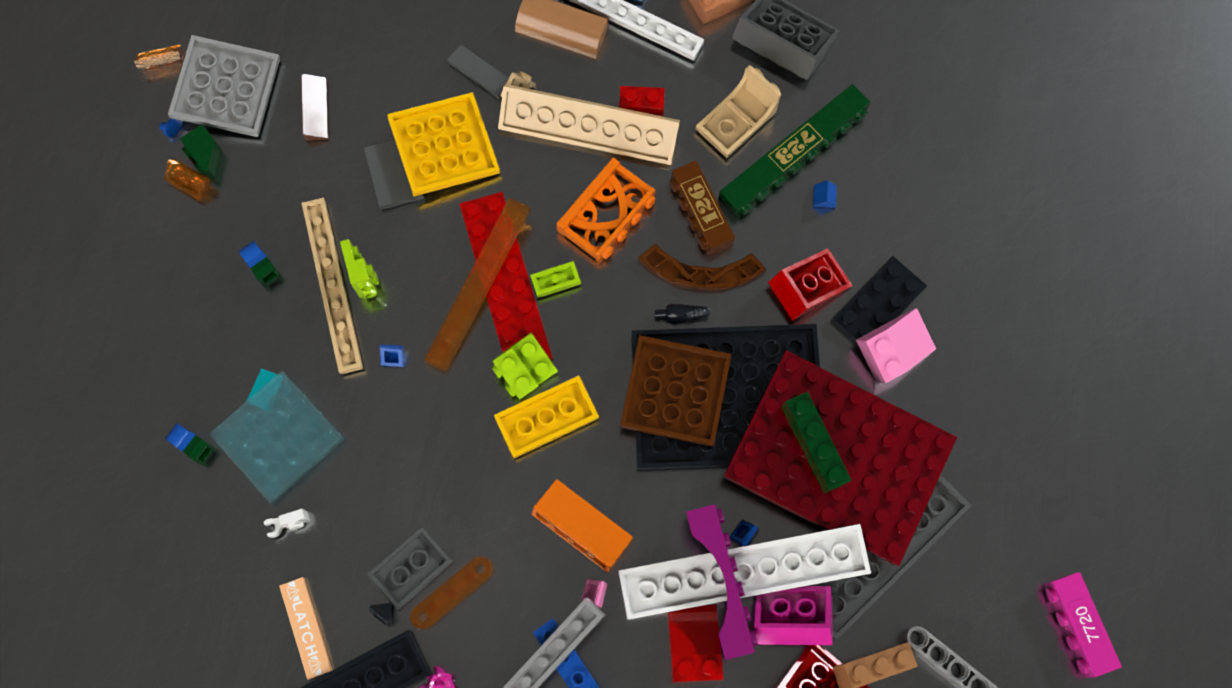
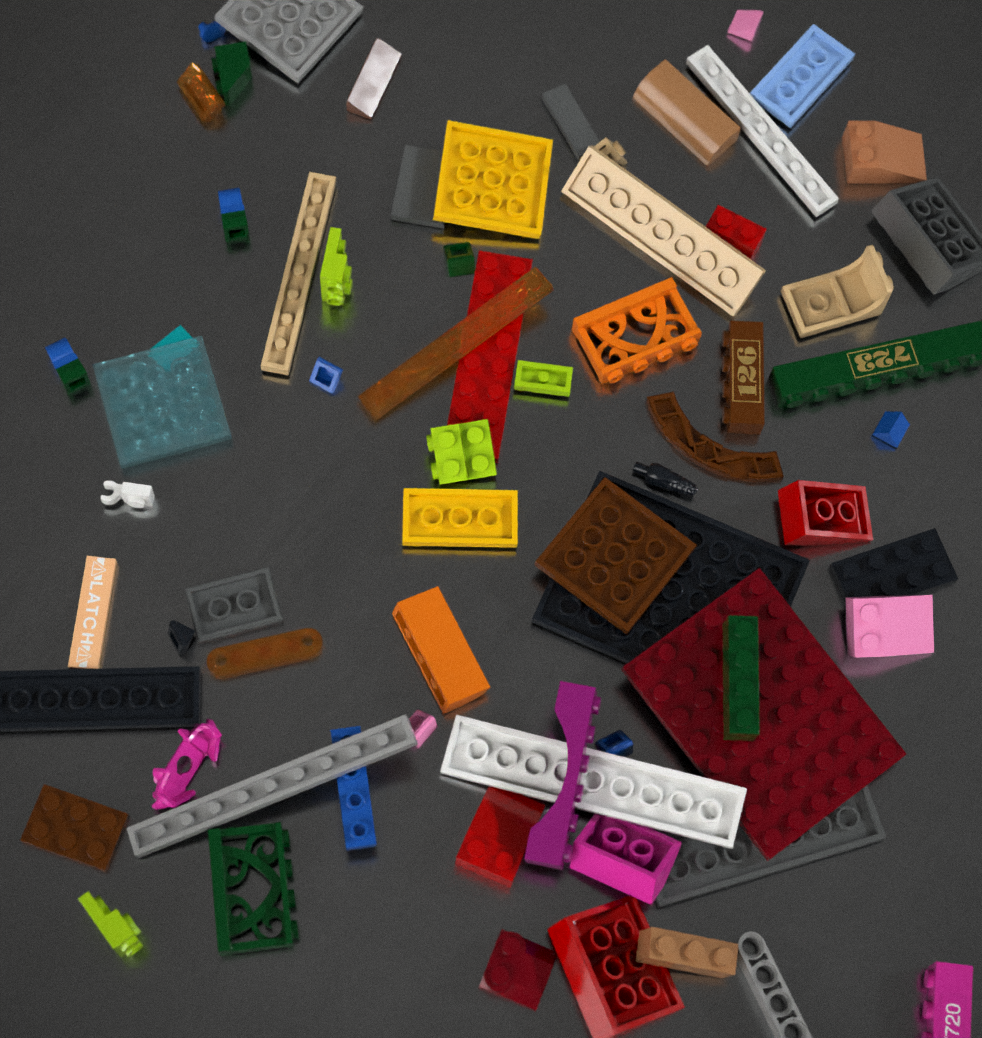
camera: 20 degrees right, 5 degrees down
none -> dark green slope [443,242,475,277]

